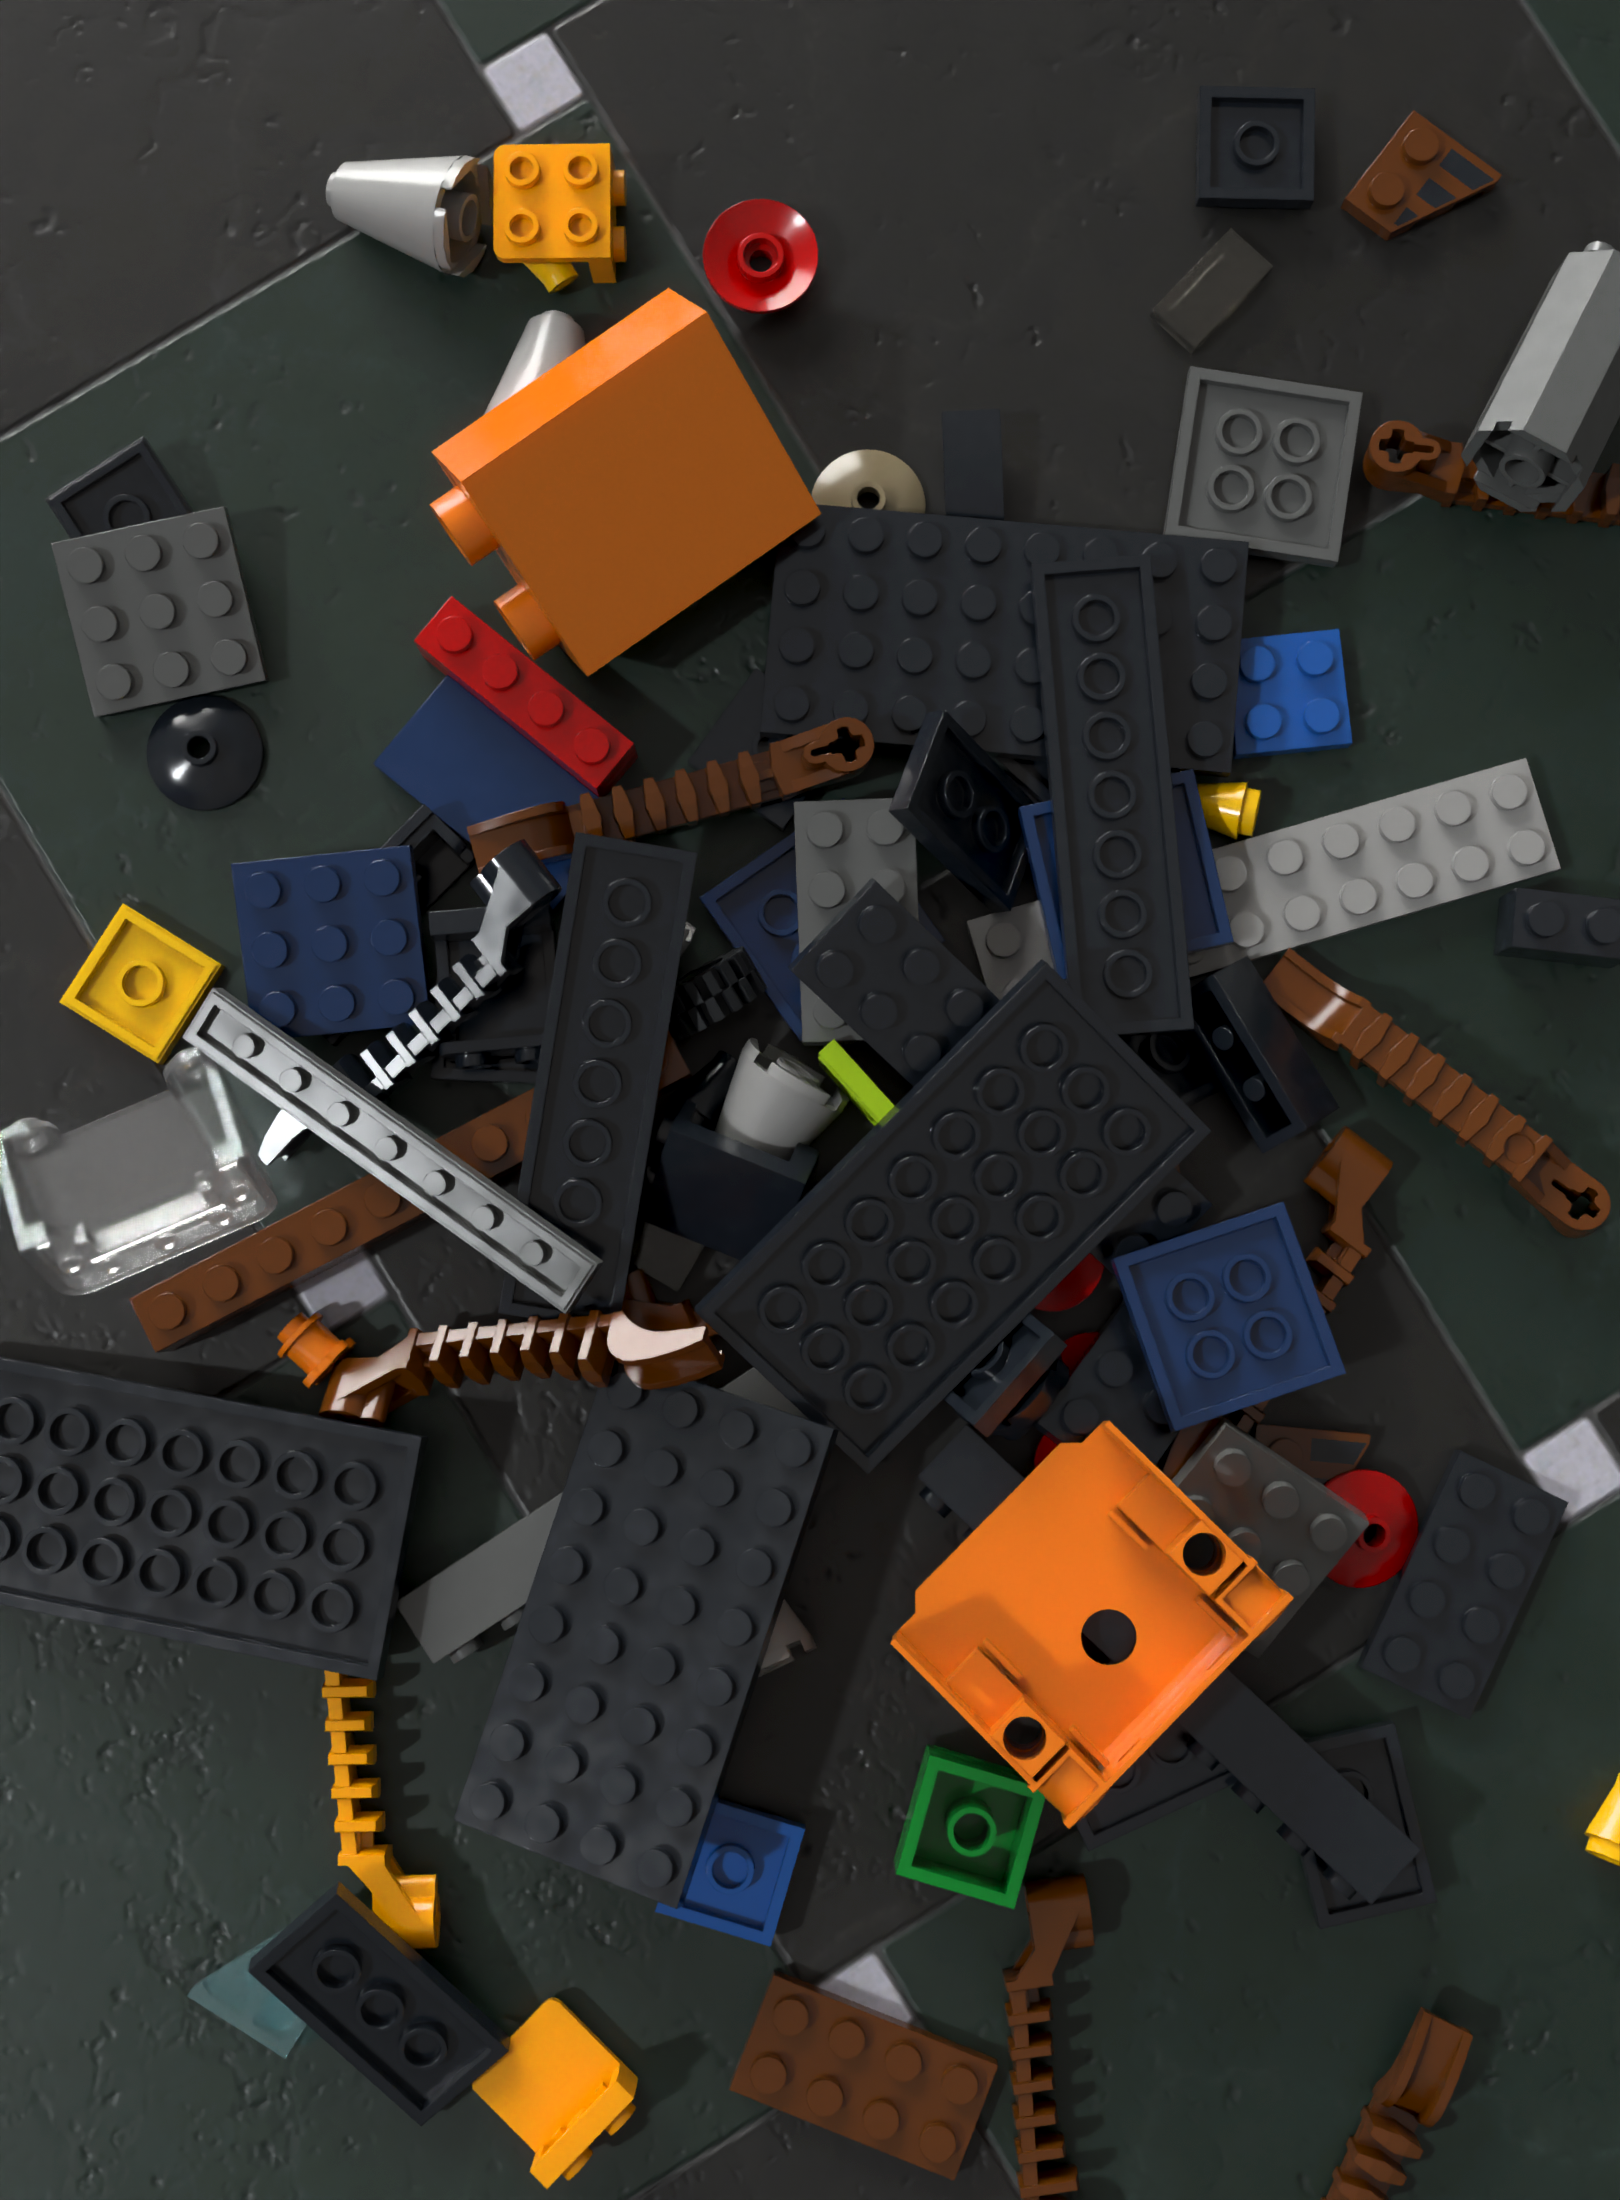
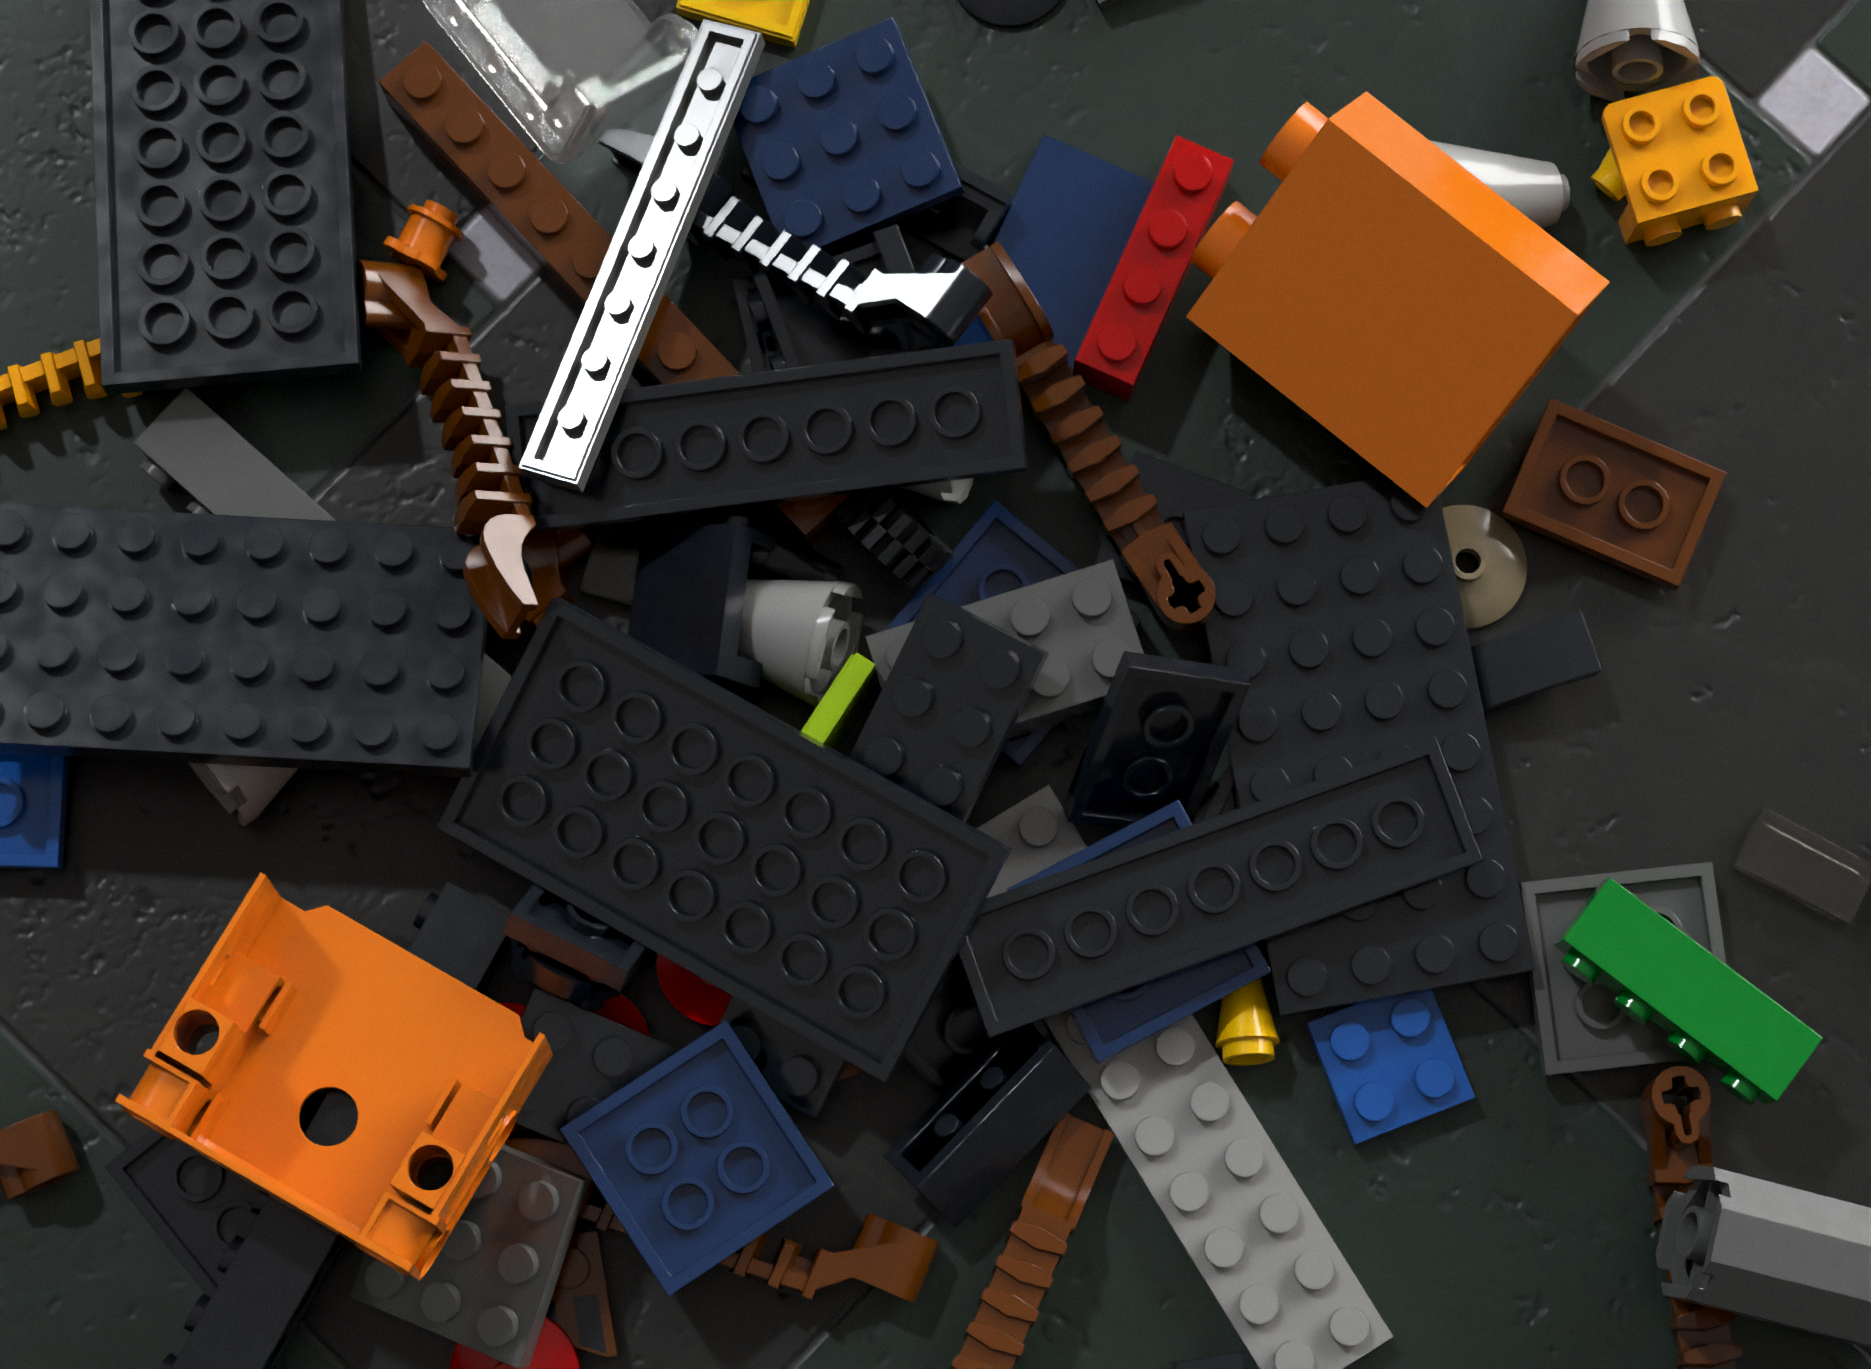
camera: 75 degrees right, 5 degrees down
red dish [703,199,818,314] -> none
green brick [894,1744,1045,1909] -> none
none -> reddish brown plate [1499,398,1727,591]
none -> green brick [1553,877,1823,1105]

